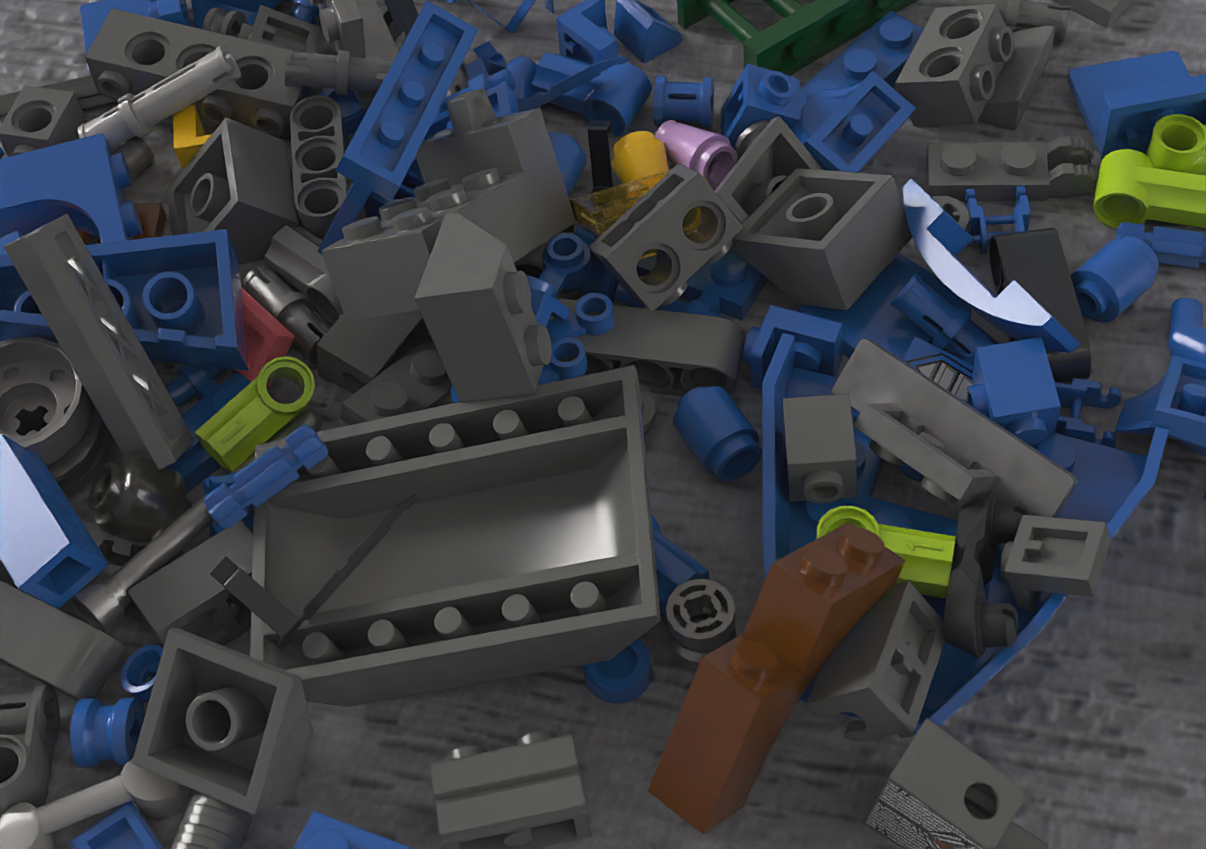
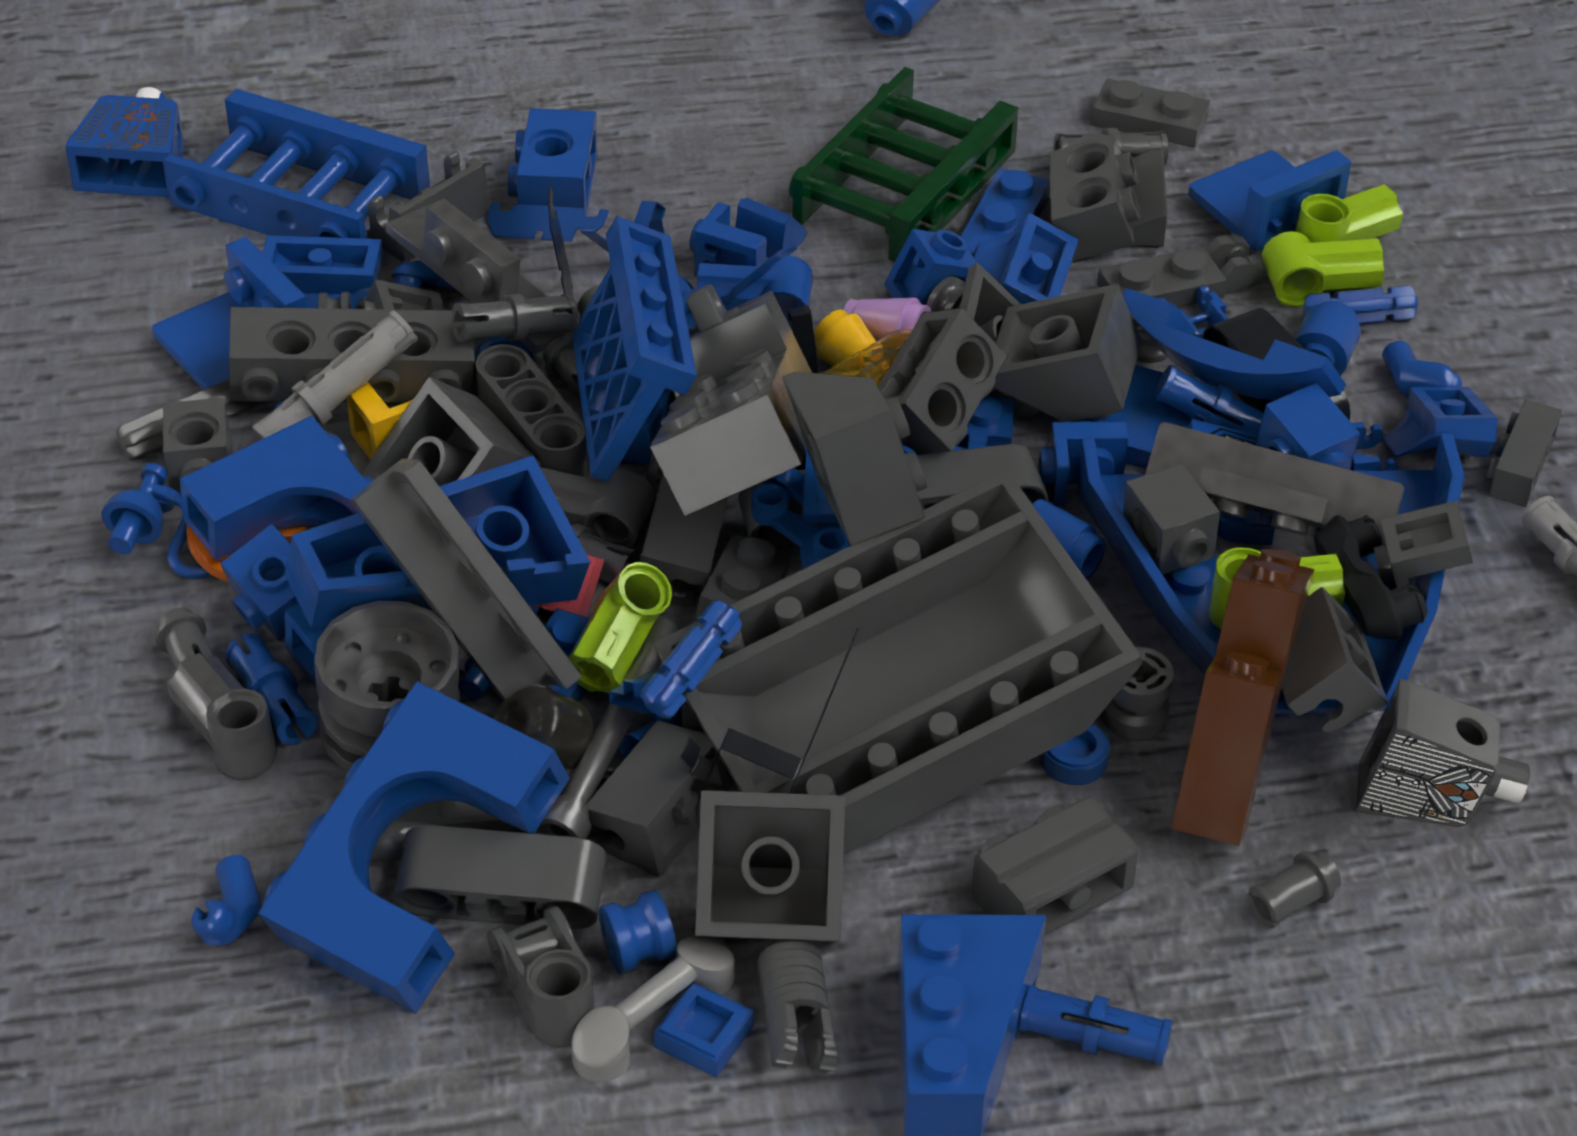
camera: 30 degrees left, 10 degrees down
blue hinge [120,644,163,704] -> none
blue bush [653,76,715,129] -> none

